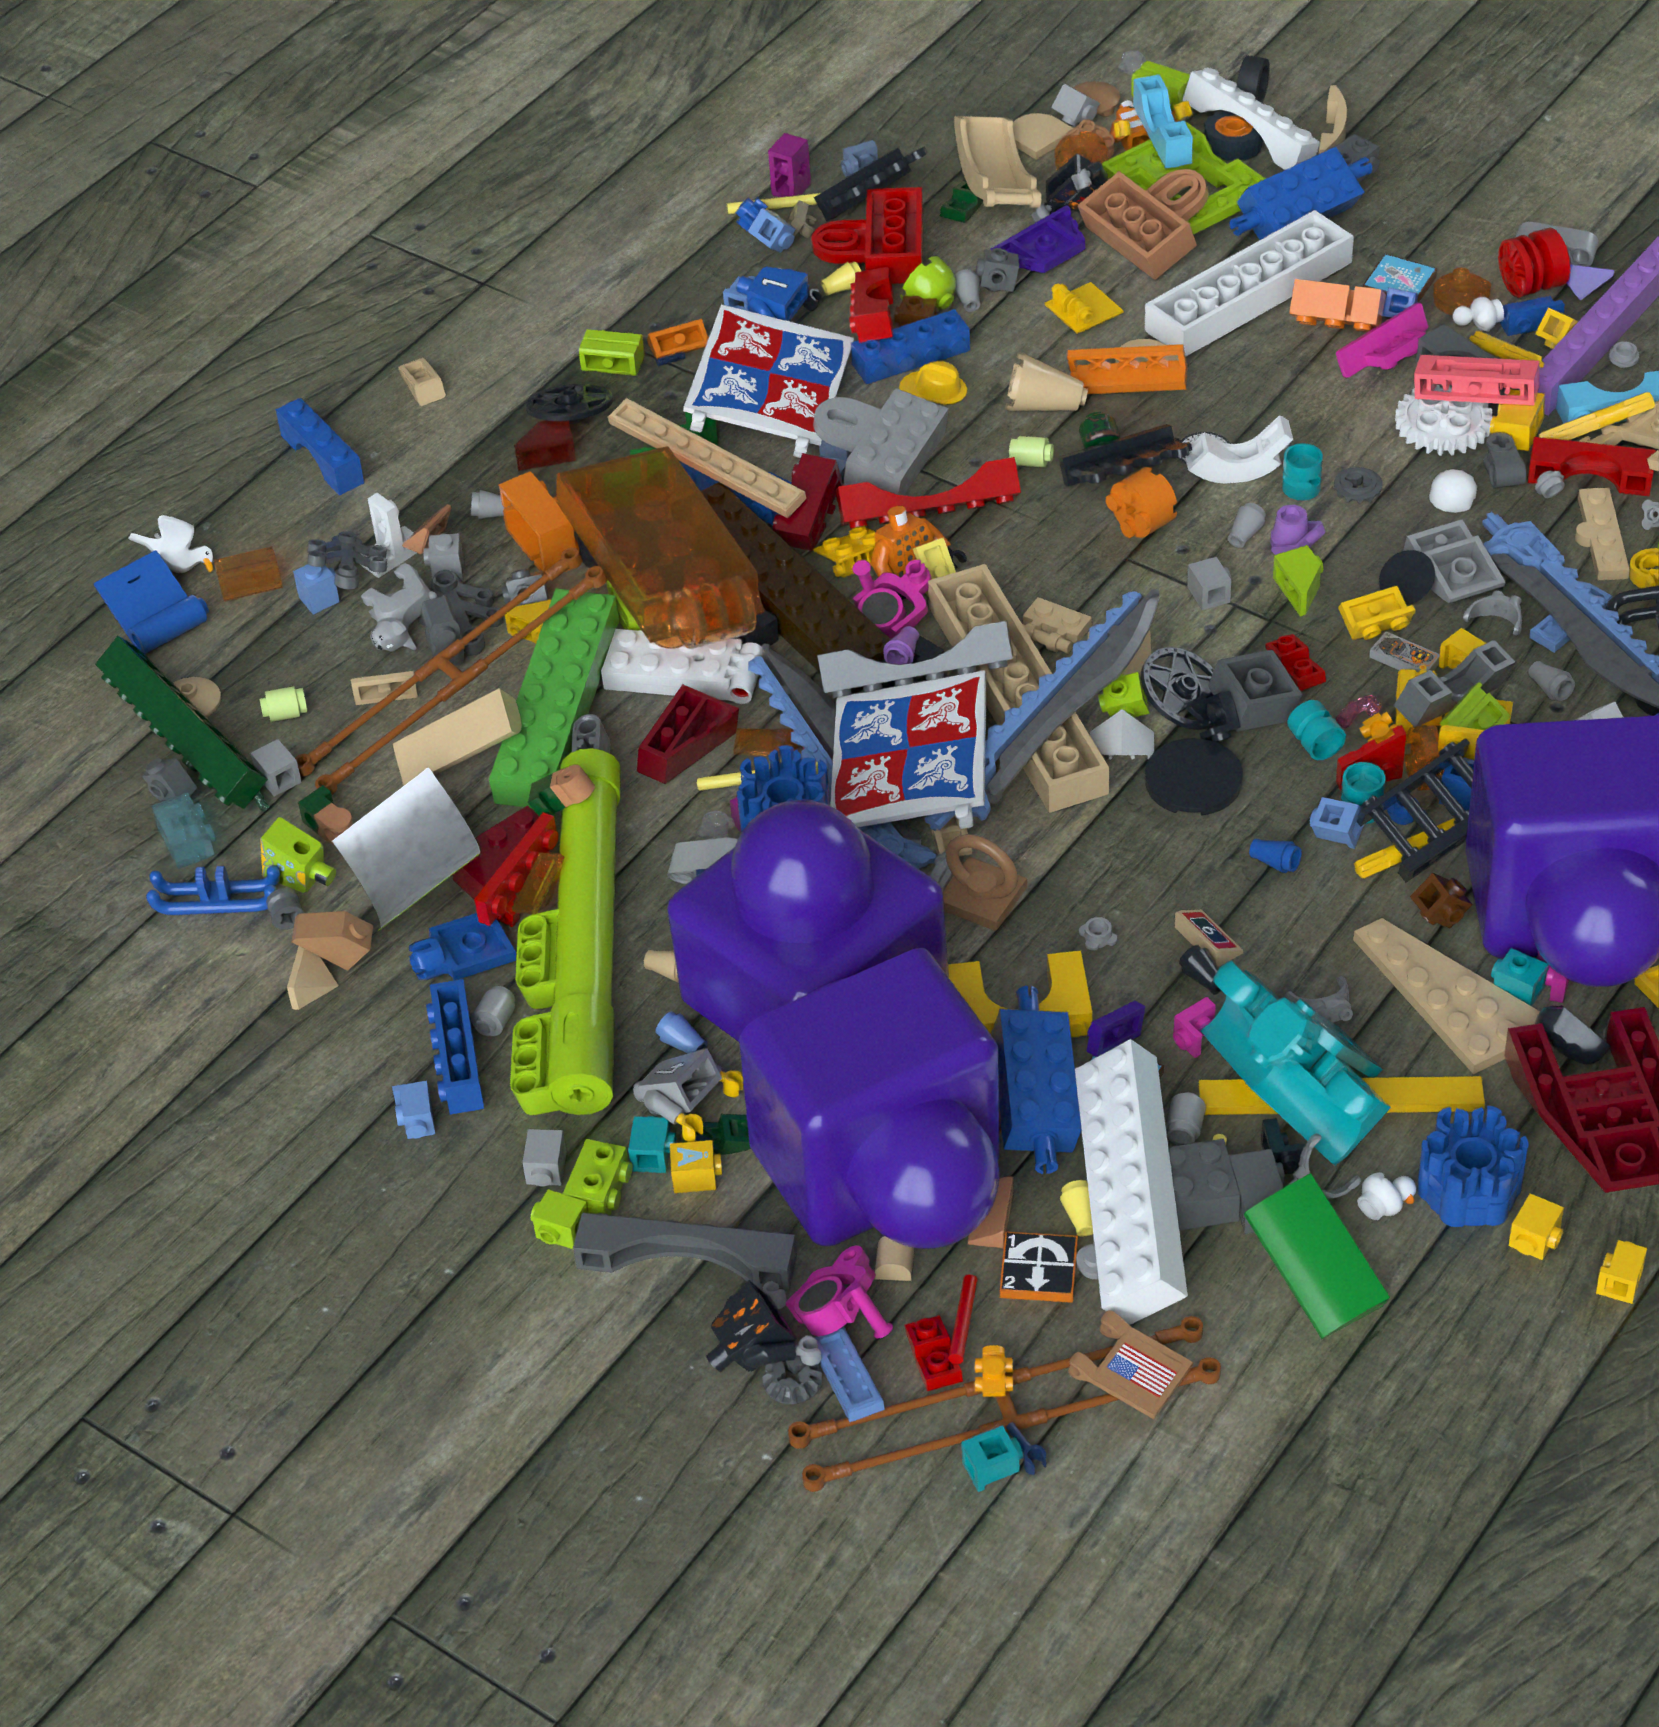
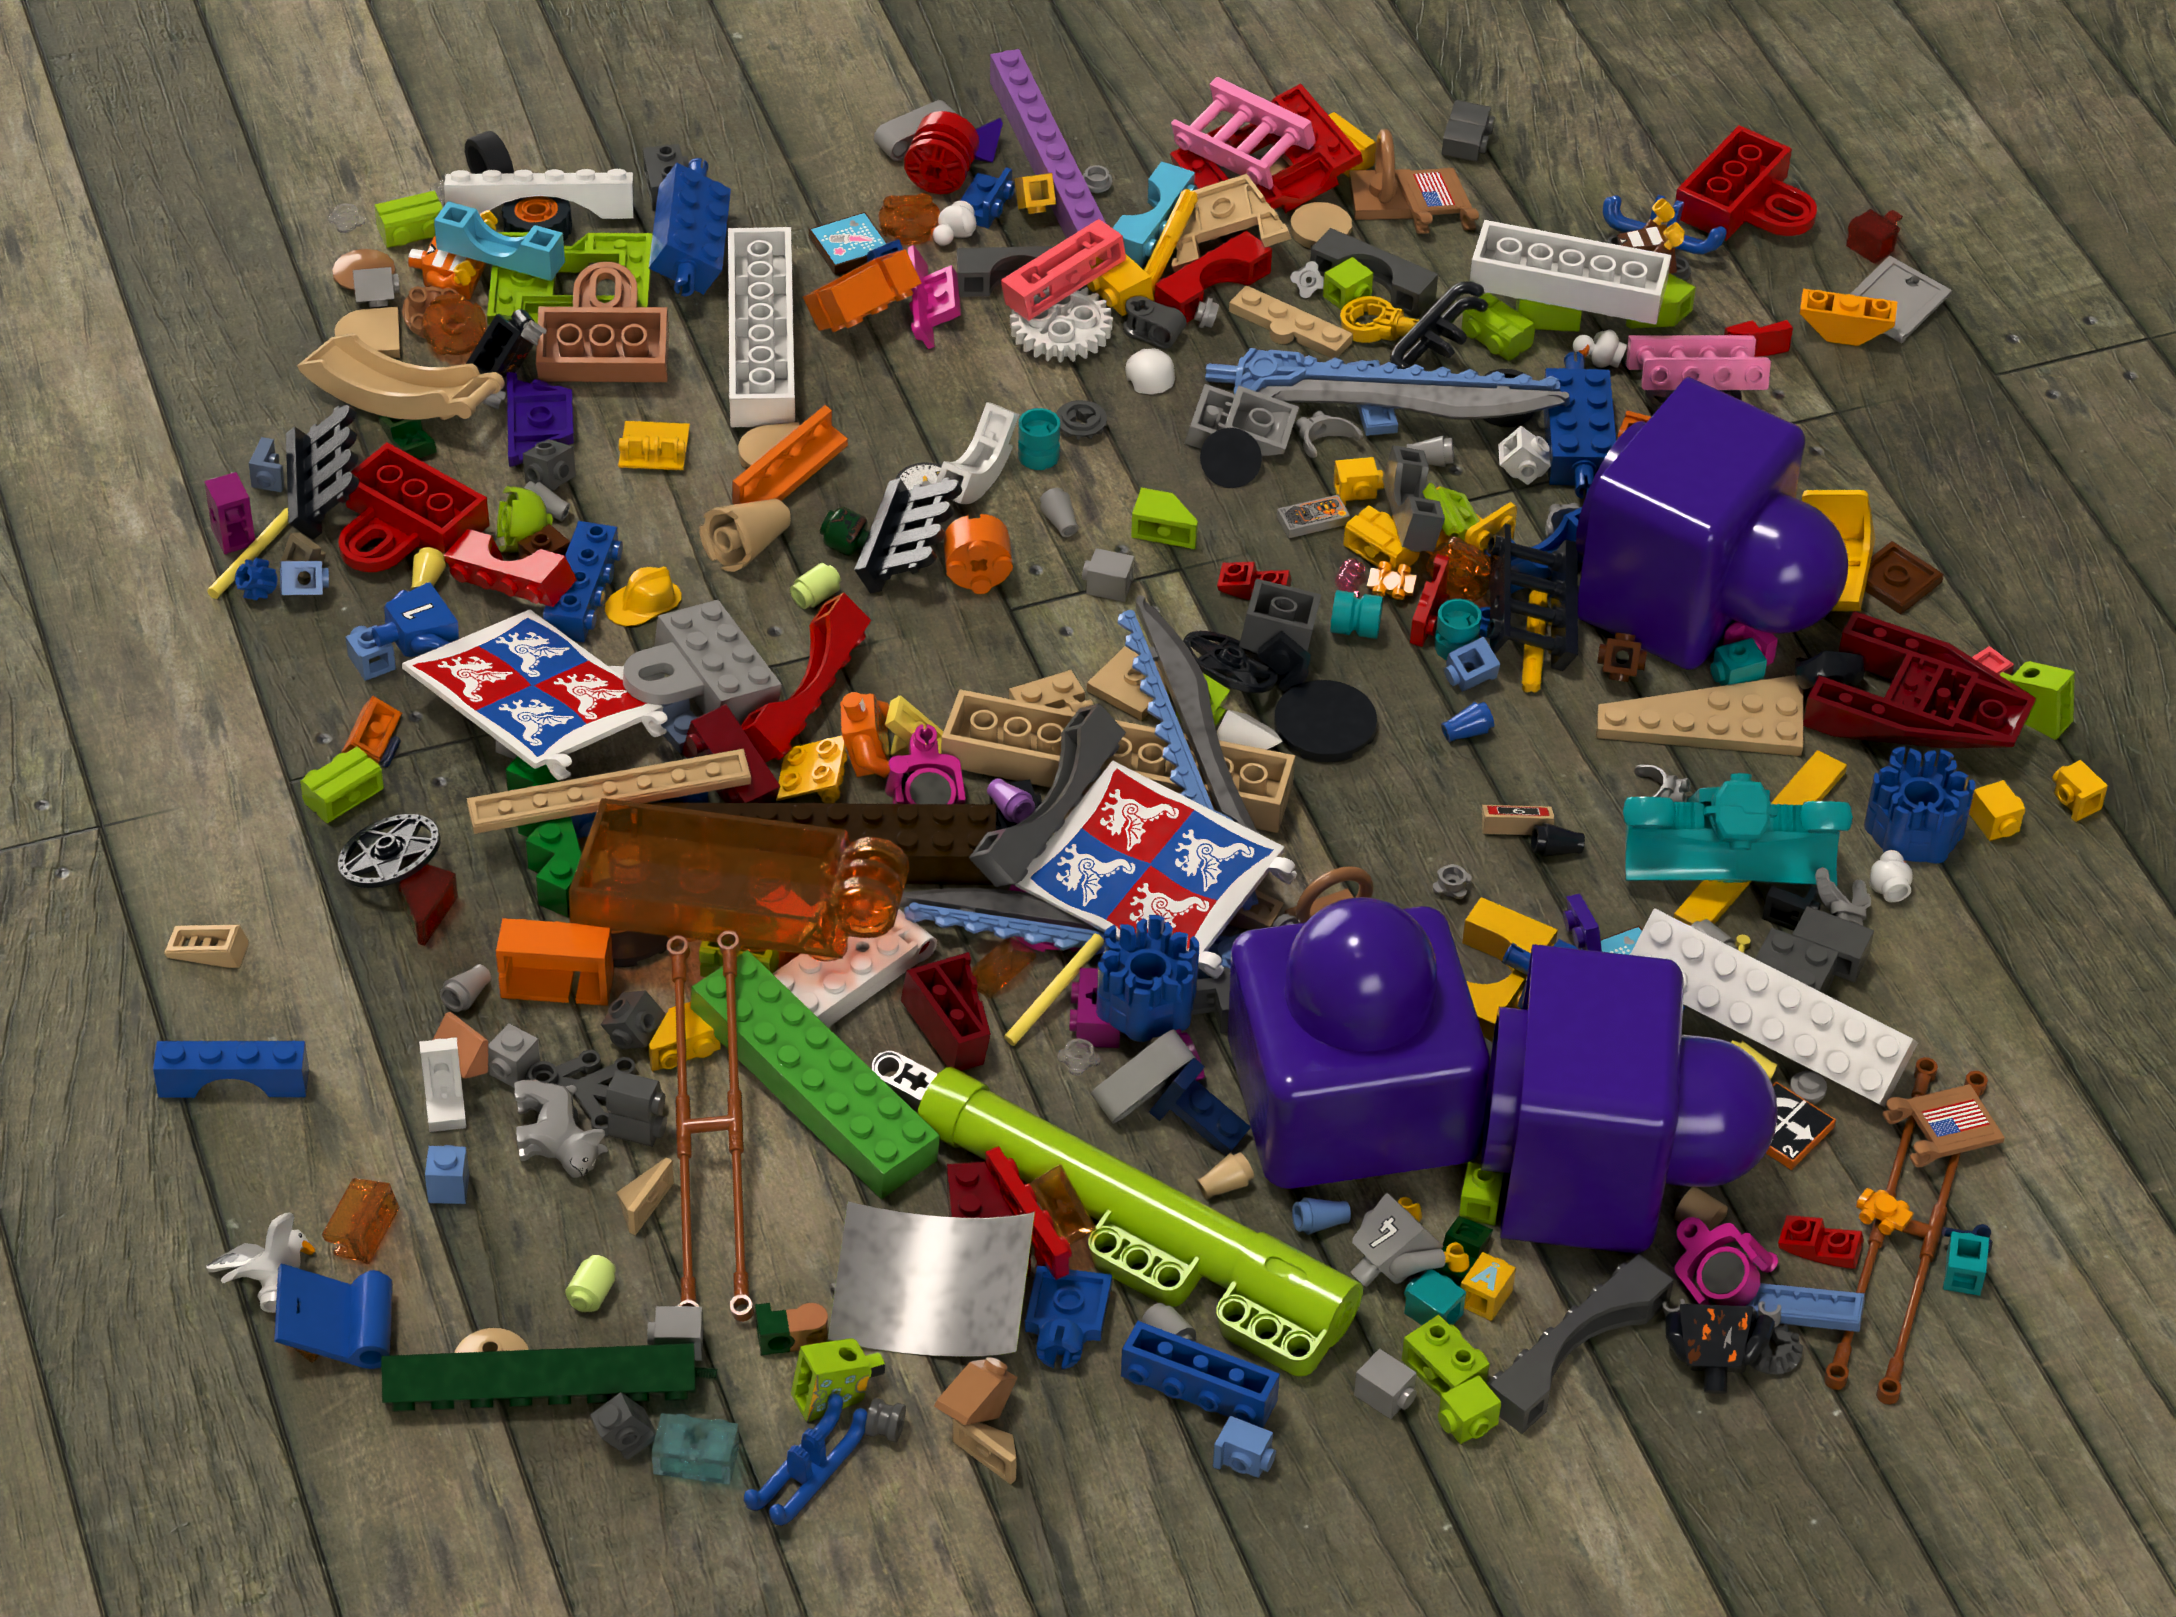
camera: 60 degrees left, 0 degrees up
dark grey plant [307,531,388,589] -> none
tan brick [393,688,522,786] -> none
leg [528,764,595,818] -> none
red bar [949,1274,978,1364] -> none
dark pink bracket [1173,997,1216,1058] -> none
green slope [1244,1173,1390,1339] -> none
medium lavender piece [1270,505,1326,555] -> none
tan slope [1319,85,1347,154] -> none
yellow bracket [1338,586,1416,640] -> none
yellow axle [1469,331,1544,368] -> none

